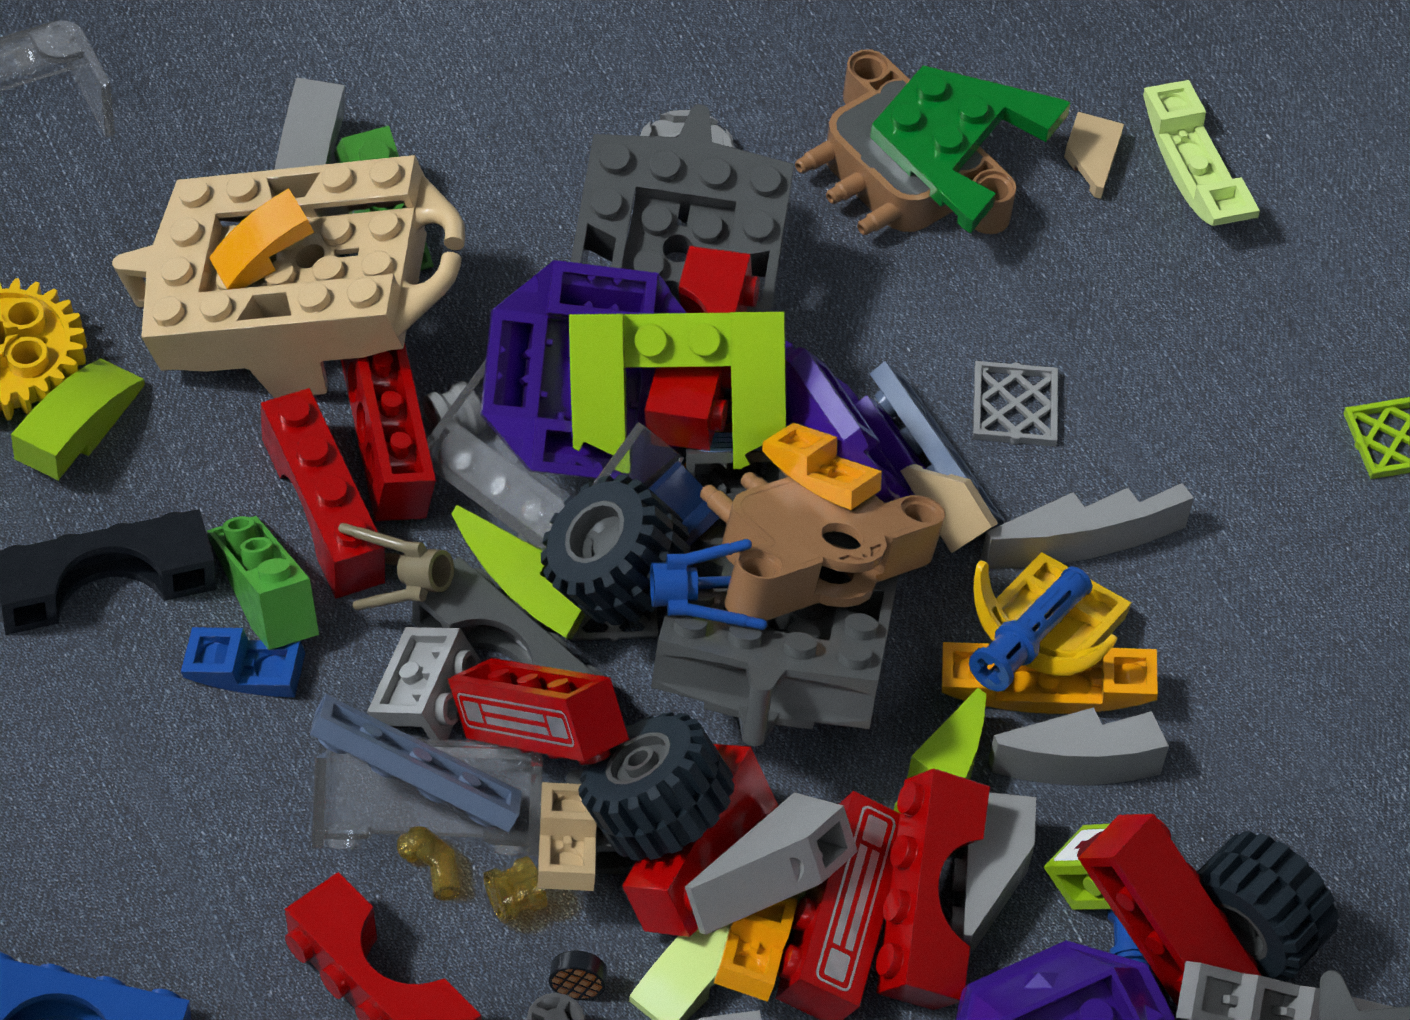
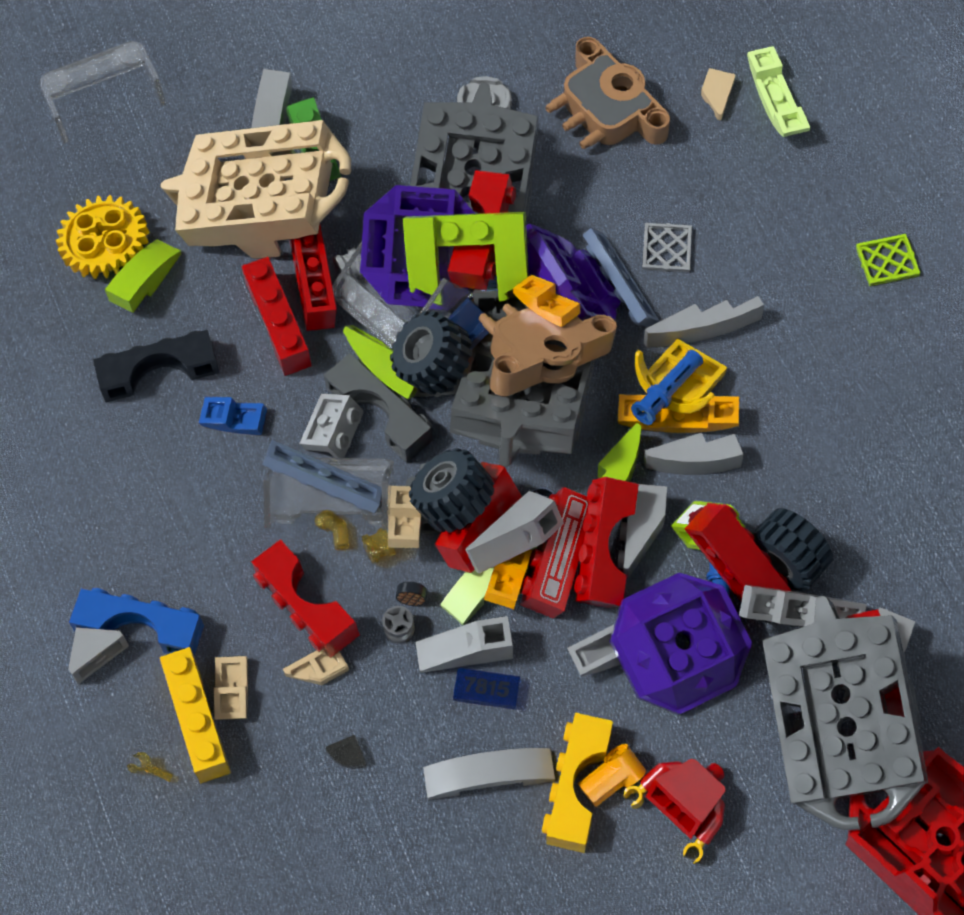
camera: 10 degrees right, 10 degrees up
bright green slope [207,516,319,650] -> none
light orange slope [209,188,314,290] -> none
dark tan plant [338,523,454,610] -> none
red brick [448,658,629,765] -> none
blue plant [650,539,767,630] -> none
green wing [870,65,1071,233] -> none
tan tile [900,464,998,553] -> none

